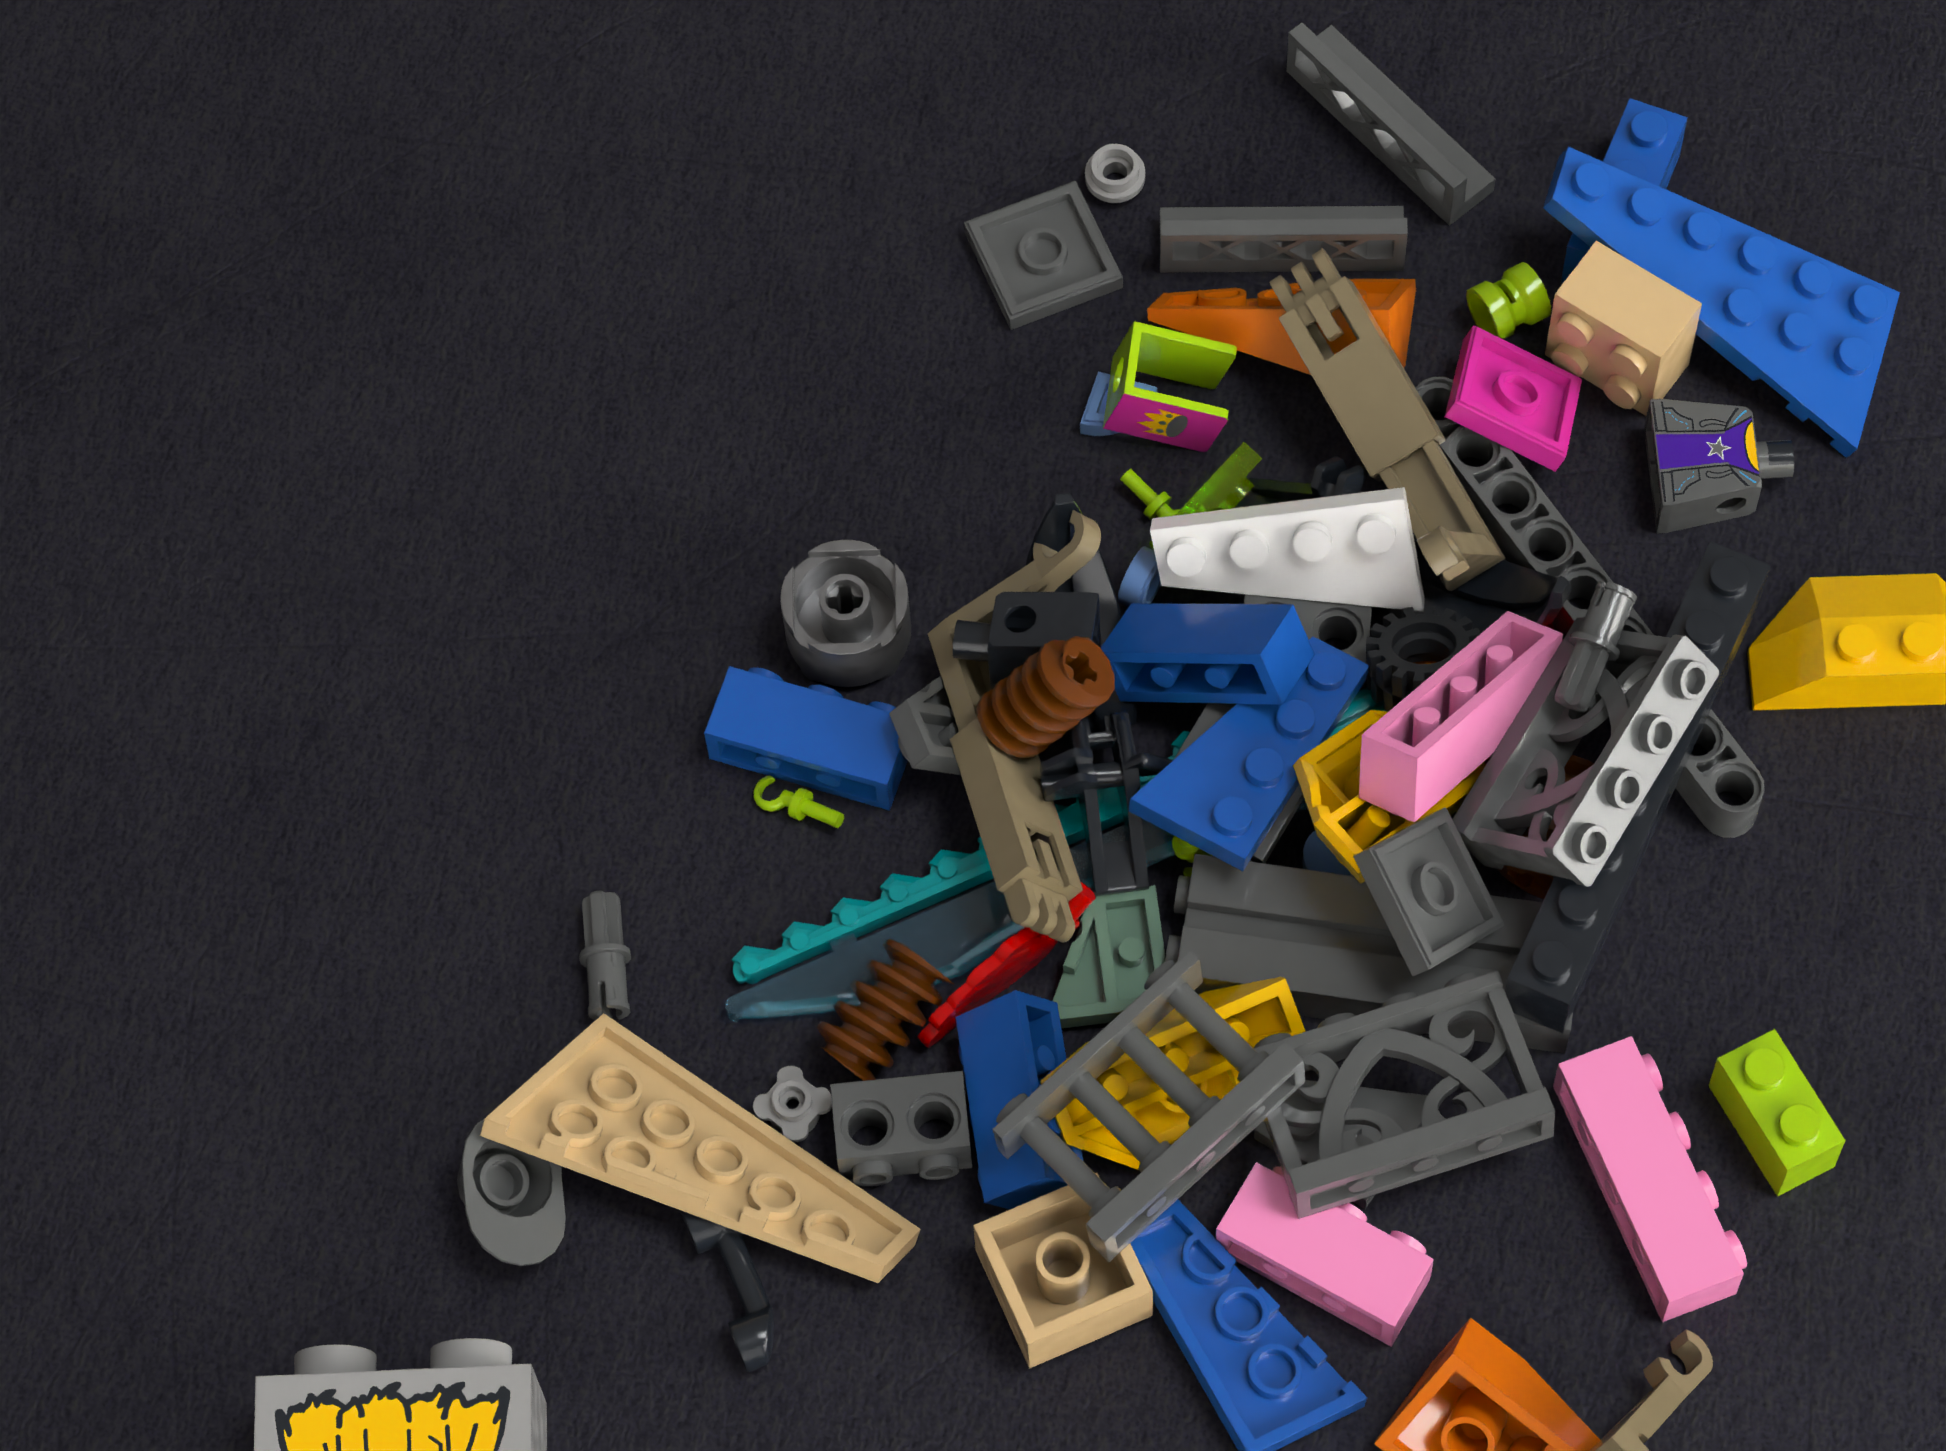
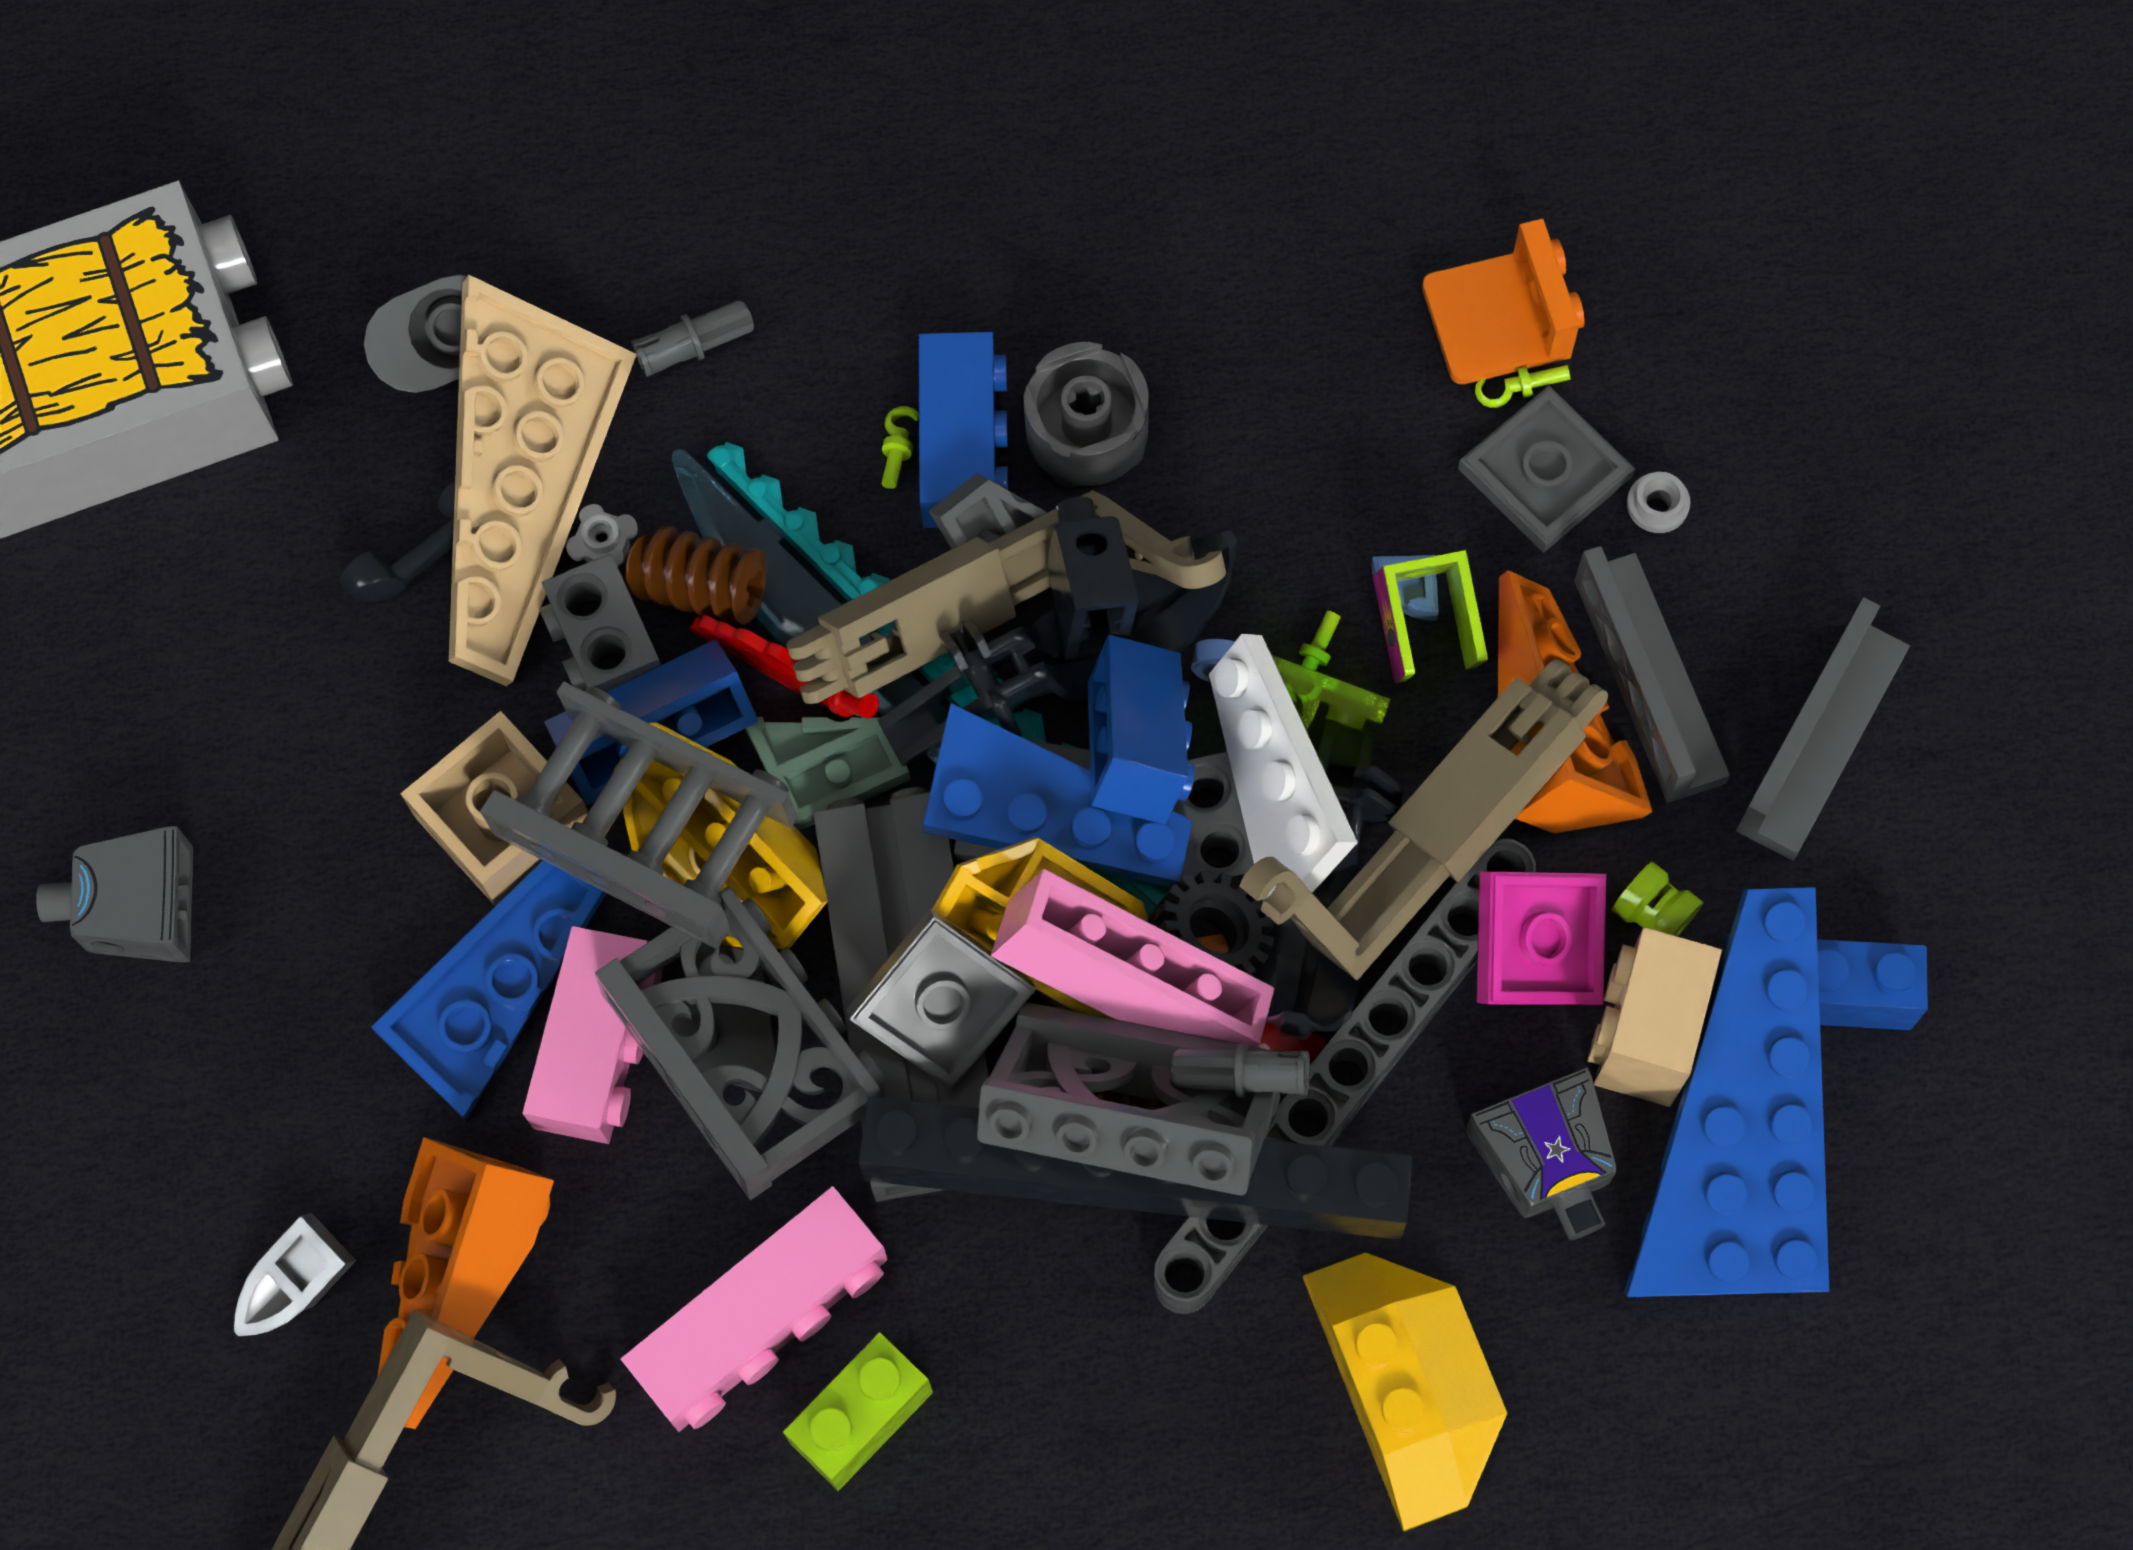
camera: 70 degrees right, 5 degrees up
reddish brown piece [977,636,1115,758] -> none
none -> orange bracket [1422,219,1584,384]
none -> lime hand [1475,365,1571,408]

